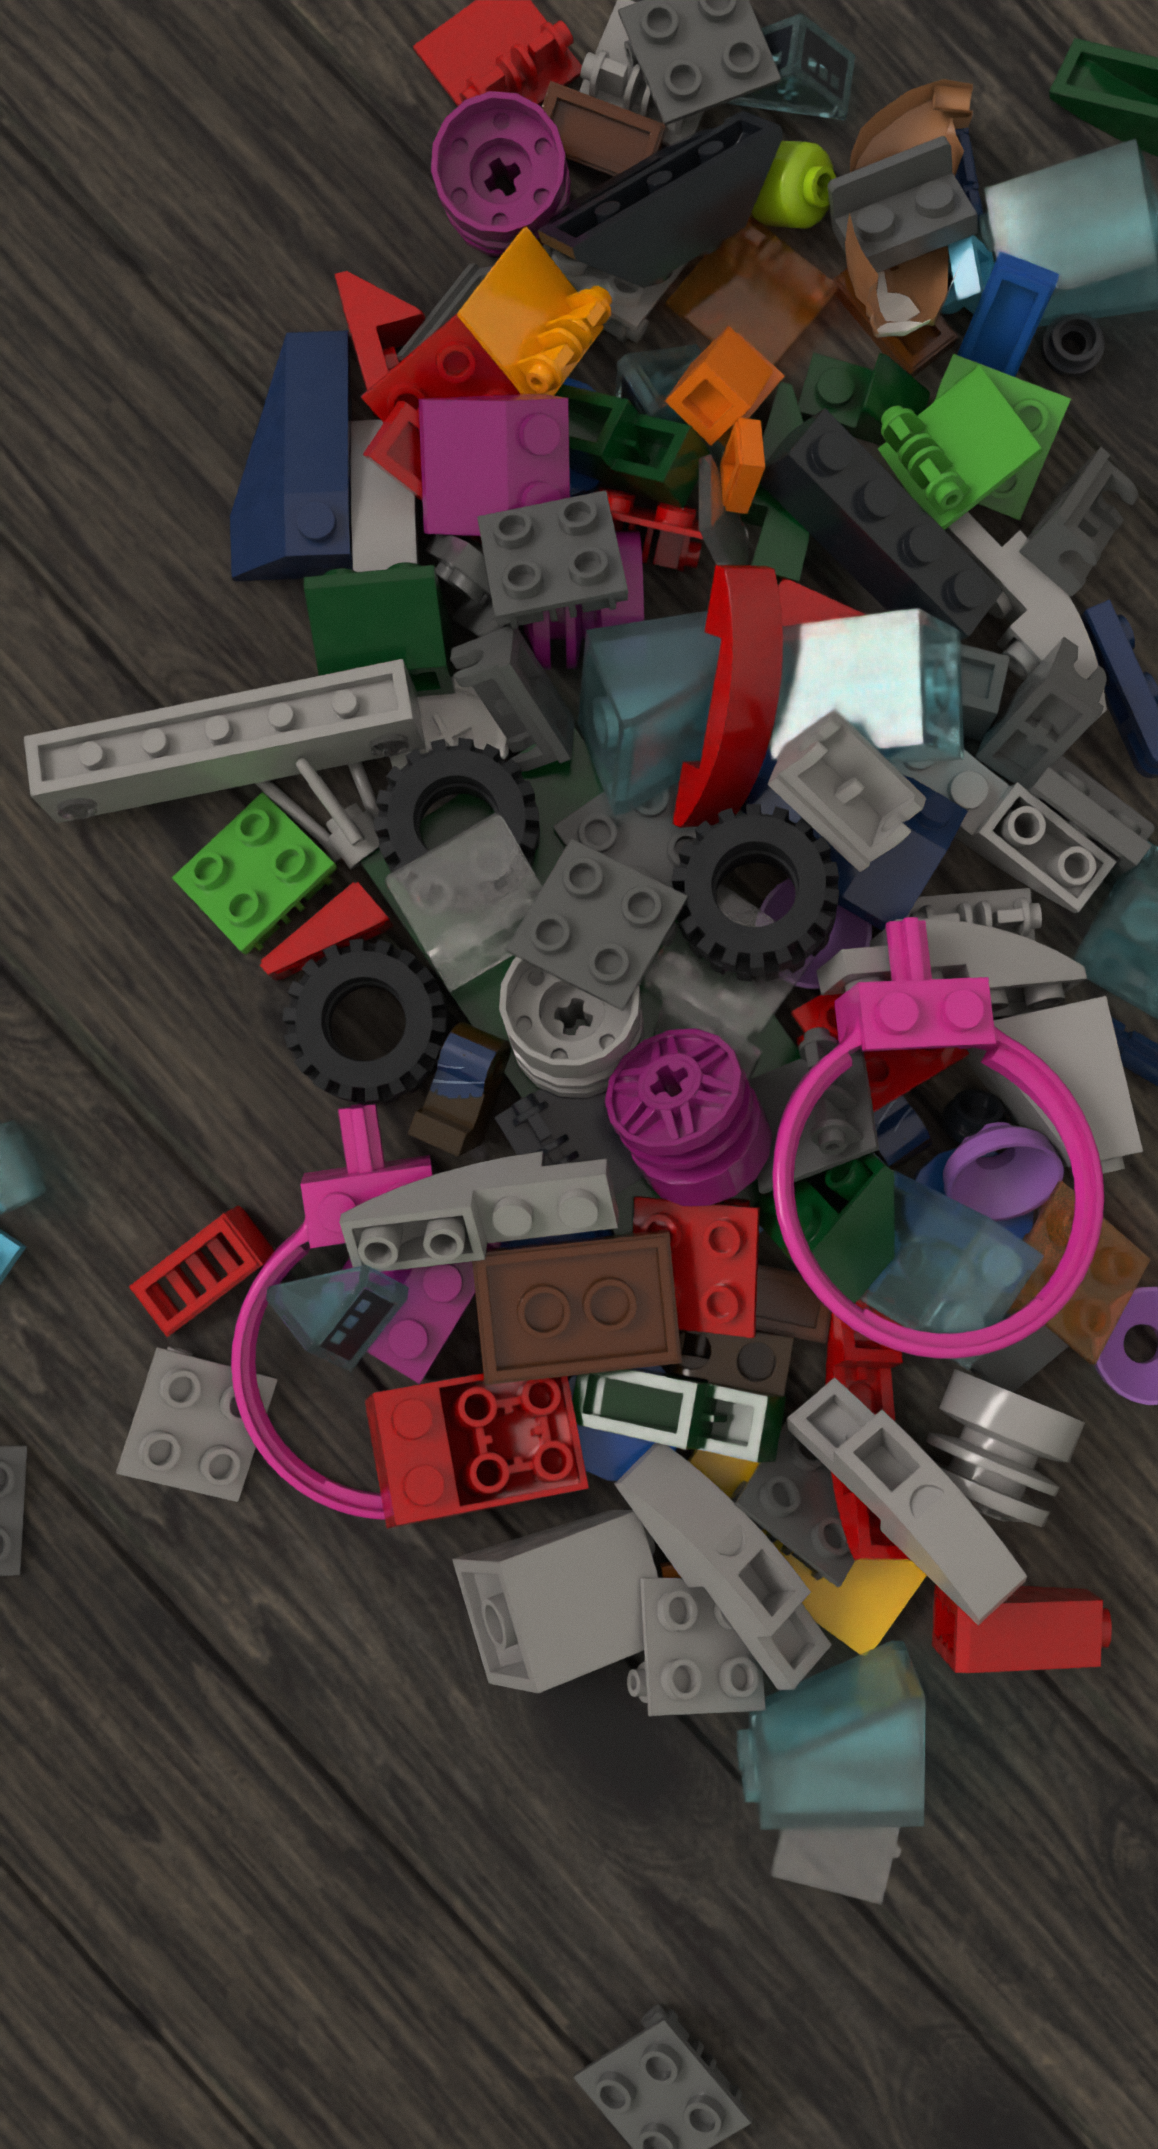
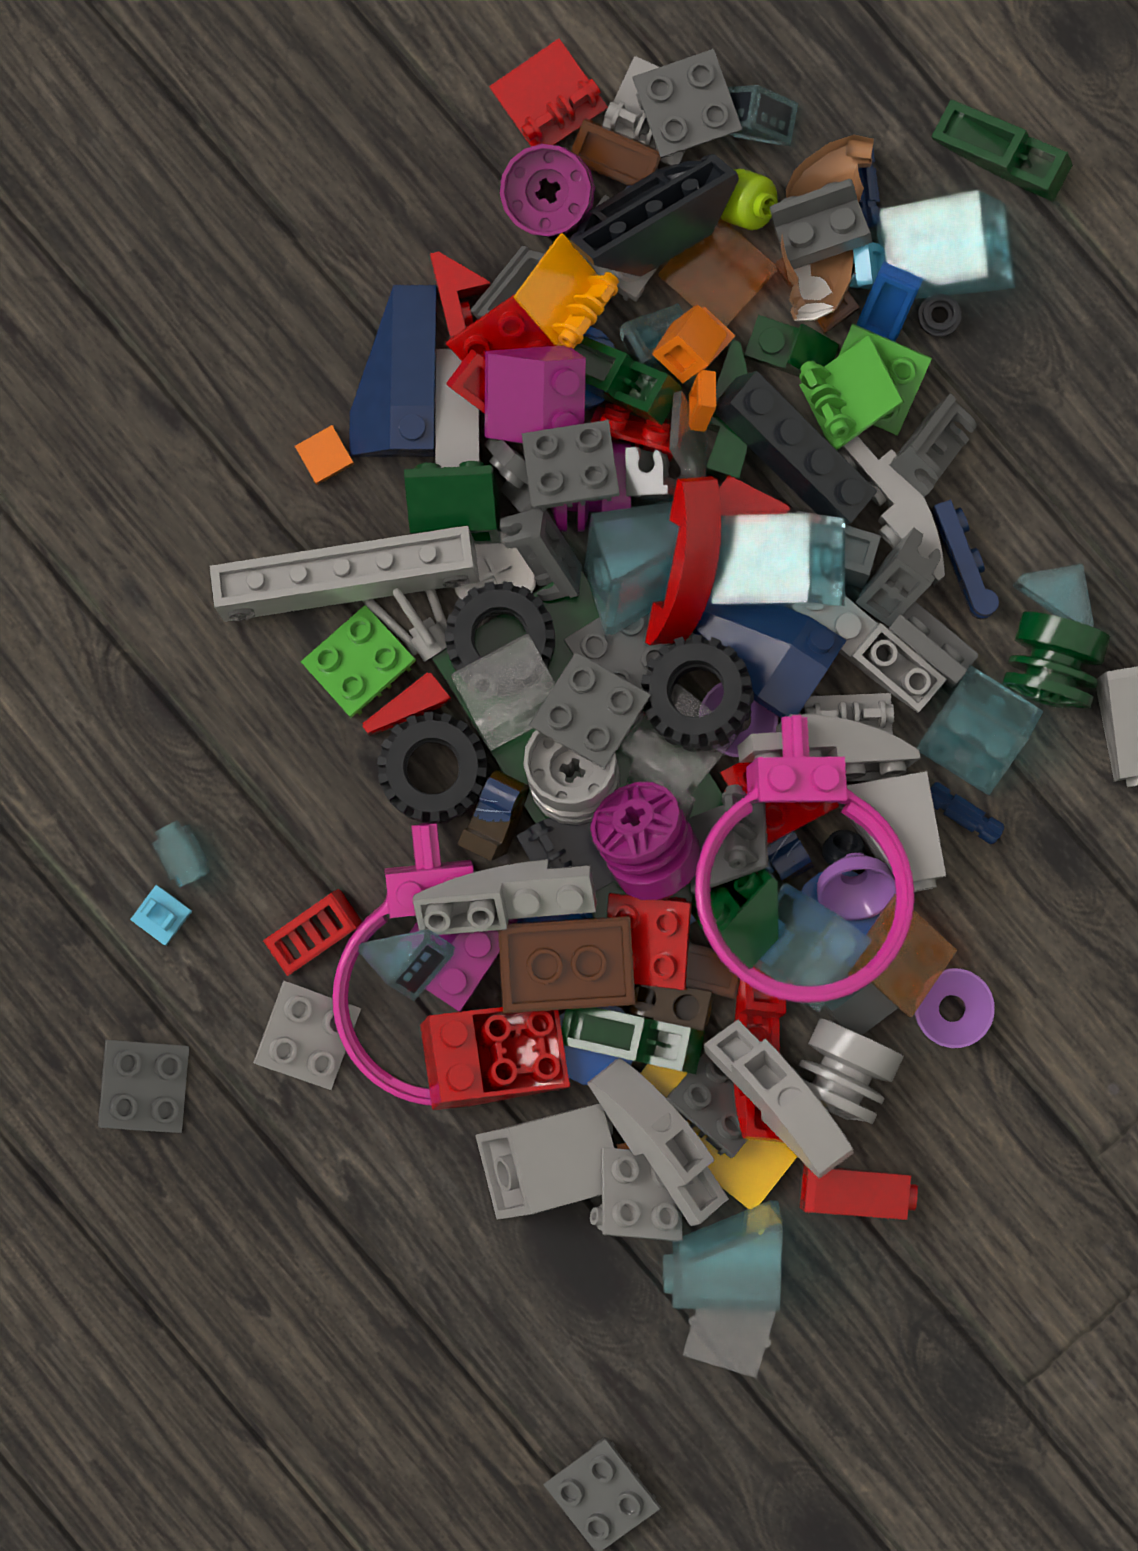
camera: 10 degrees right, 0 degrees up
light grey hinge [767,709,926,872] -> none
none -> orange tile [295,425,354,485]
none -> hinge [625,447,693,502]

